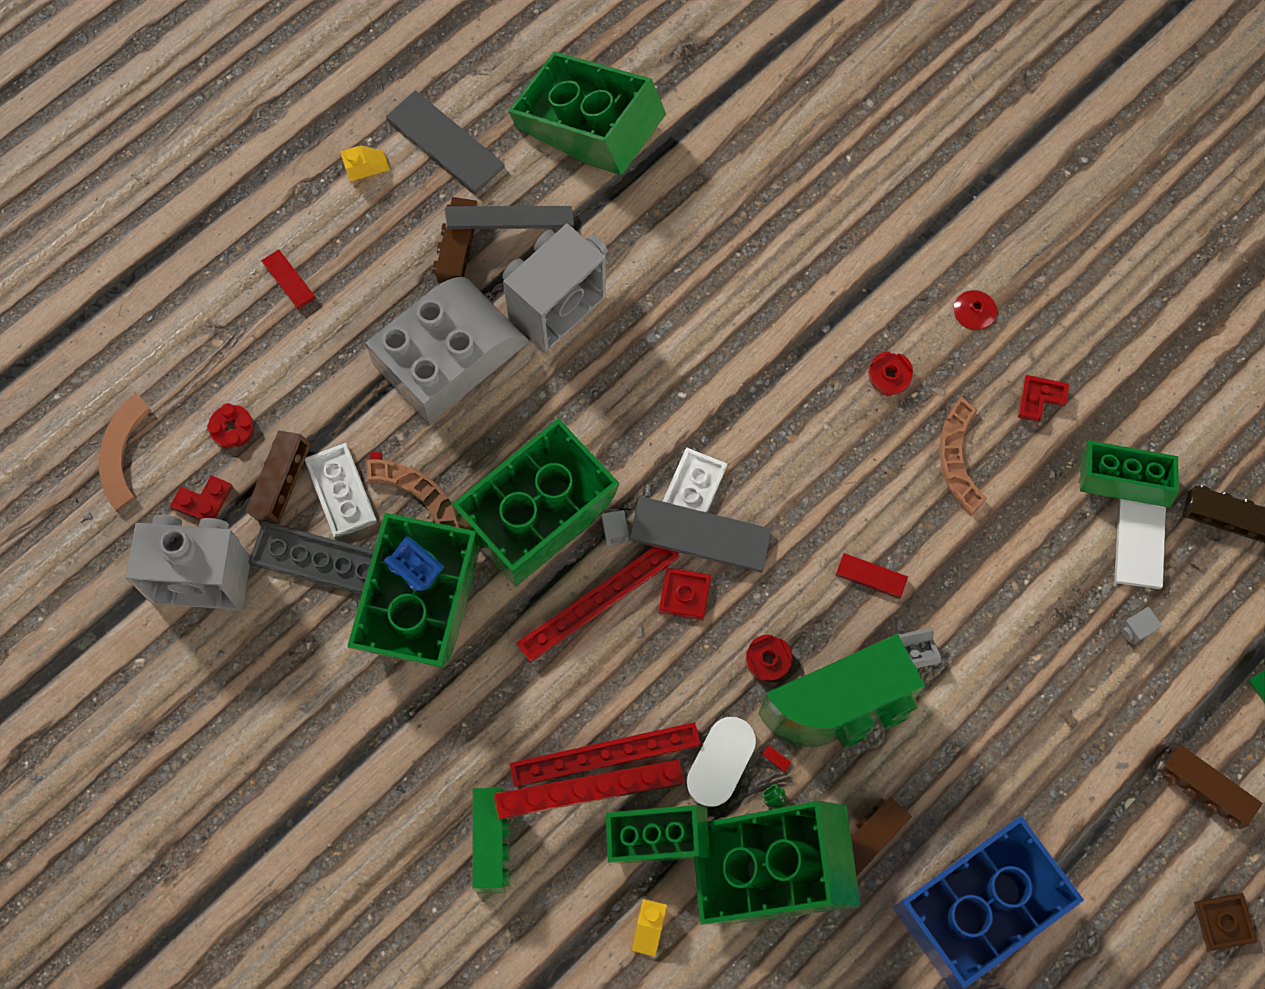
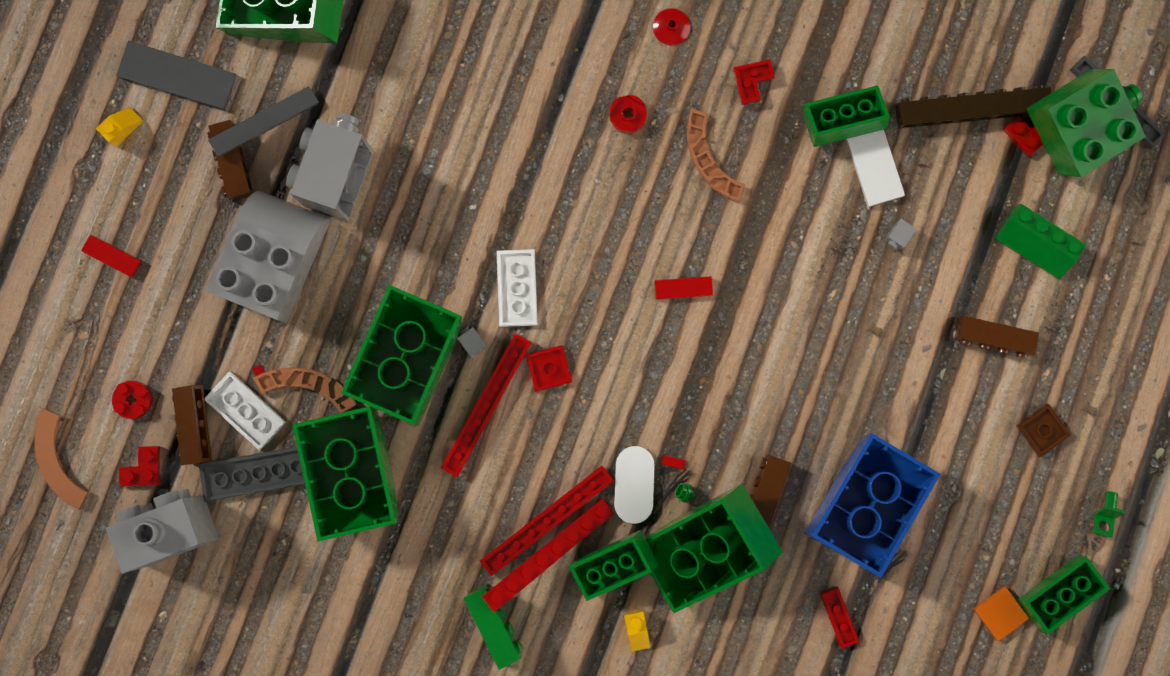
camera: 25 degrees left, 15 degrees up
blue bracket [384,536,444,591] -> none
dark grey tile [629,496,771,573] -> none
red plate [745,634,793,682] -> none
green brick [758,634,925,749] -> none
light grey bracket [888,628,941,668] -> none

